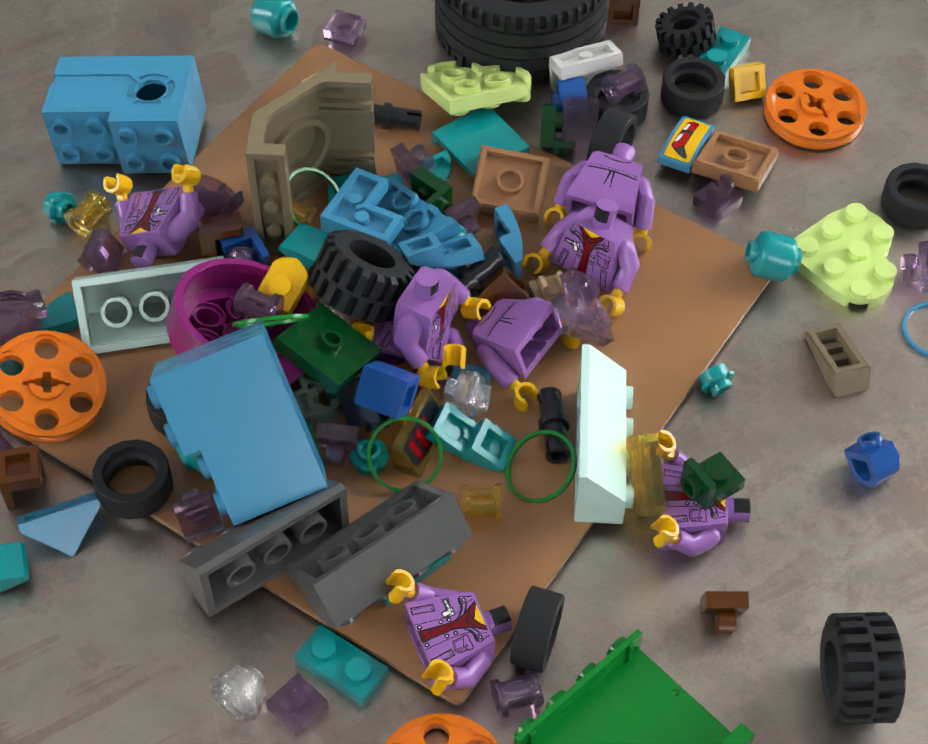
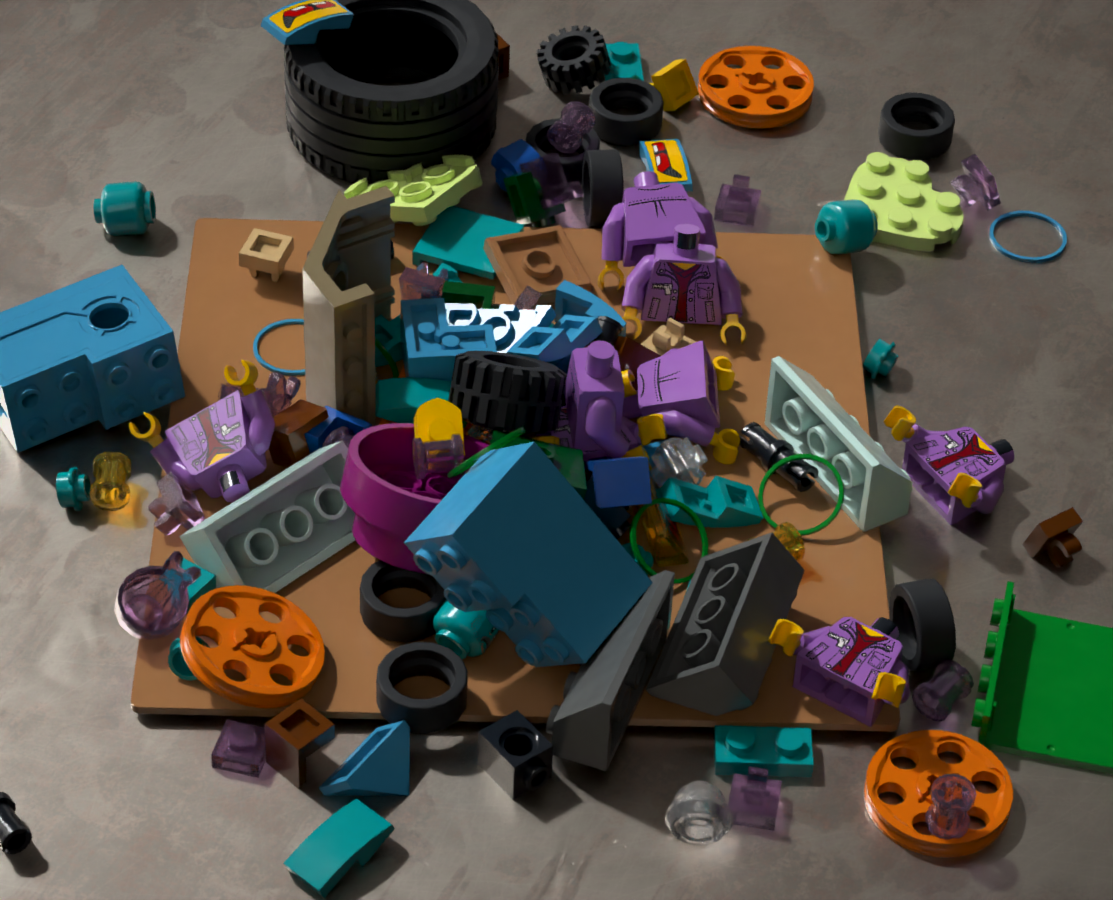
camera: 35 degrees left, 10 degrees down
tile [171,488,225,544] -> none
clear purple plate [323,9,366,47] -> none
white panel [549,40,623,93] -> none
clear purple plate [551,268,614,347] -> none
clear yellow slope [627,432,667,517] -> none
dark green bracket [680,451,746,511] -> none
medium nougat plate [691,130,779,193] -> none
dark tan slope [805,323,871,397] -> none
blue plate [844,431,900,488] -> none
none -> black brick [478,710,553,800]

